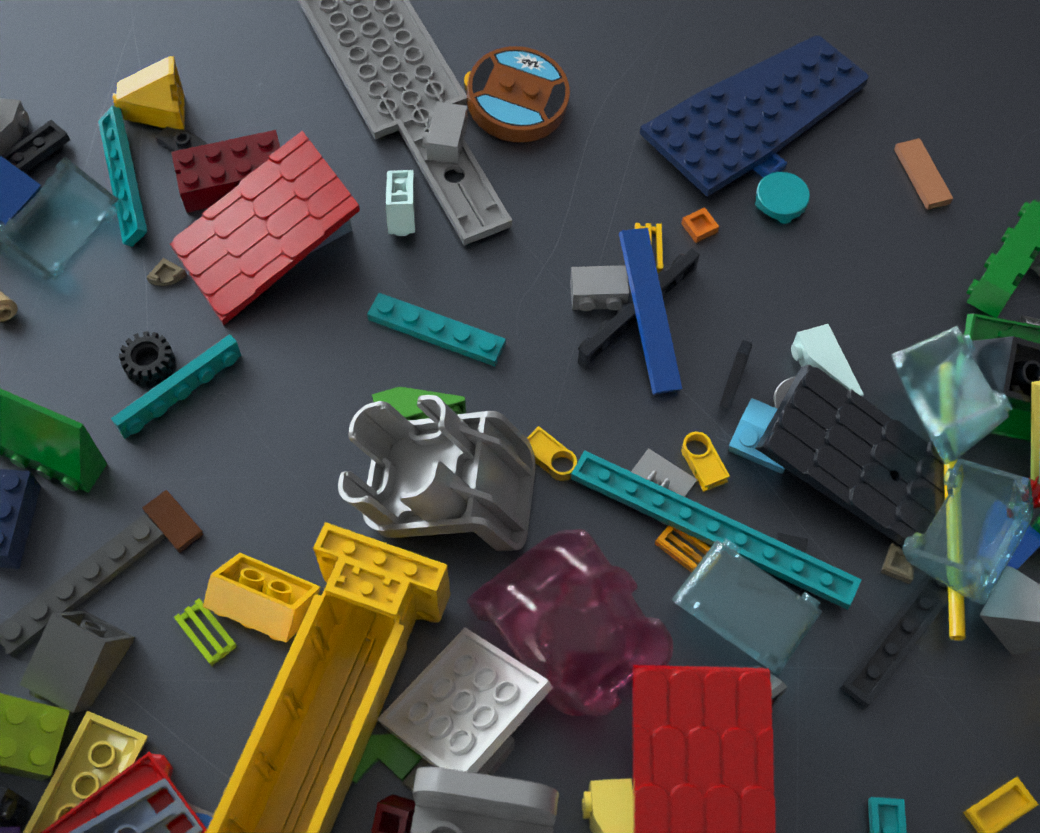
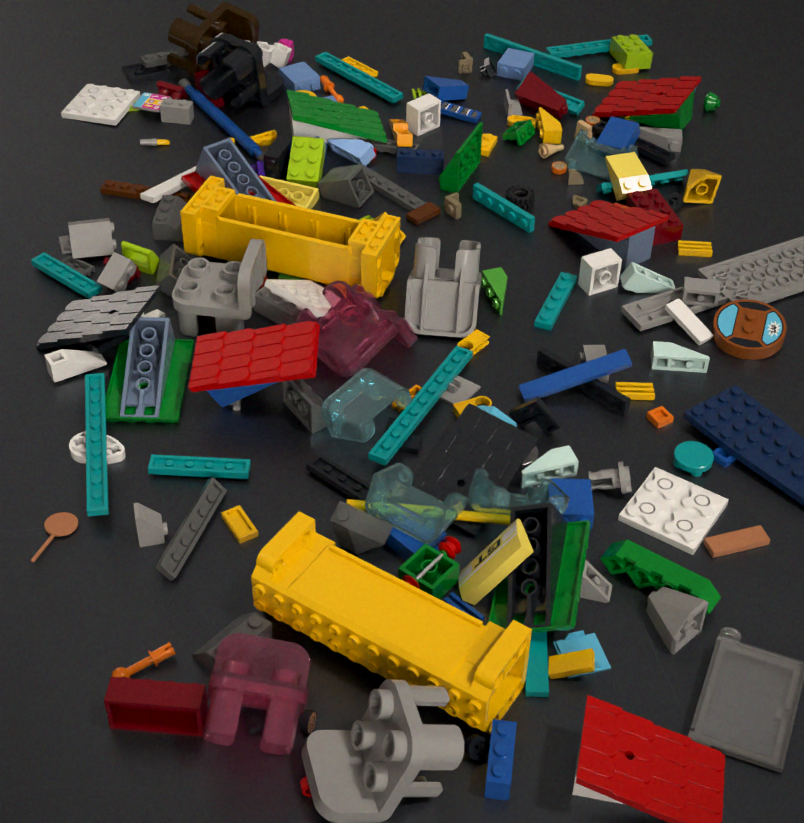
camera: 90 degrees right, 20 degrees down
none -> dark tan bracket [444,192,462,219]
none -> blue brick [548,478,594,529]
none -> tile [551,161,567,175]
none -> dark tan tile [567,169,584,185]
none -> white brick [578,248,622,296]
none -> light grey piece [588,461,632,494]
none -> light yellow slope [605,152,652,201]
none -> white piece [618,467,729,555]
none -> light aqua slope [650,341,710,373]
none -> white tile [664,298,714,346]
none -> yellow tile [677,240,713,257]

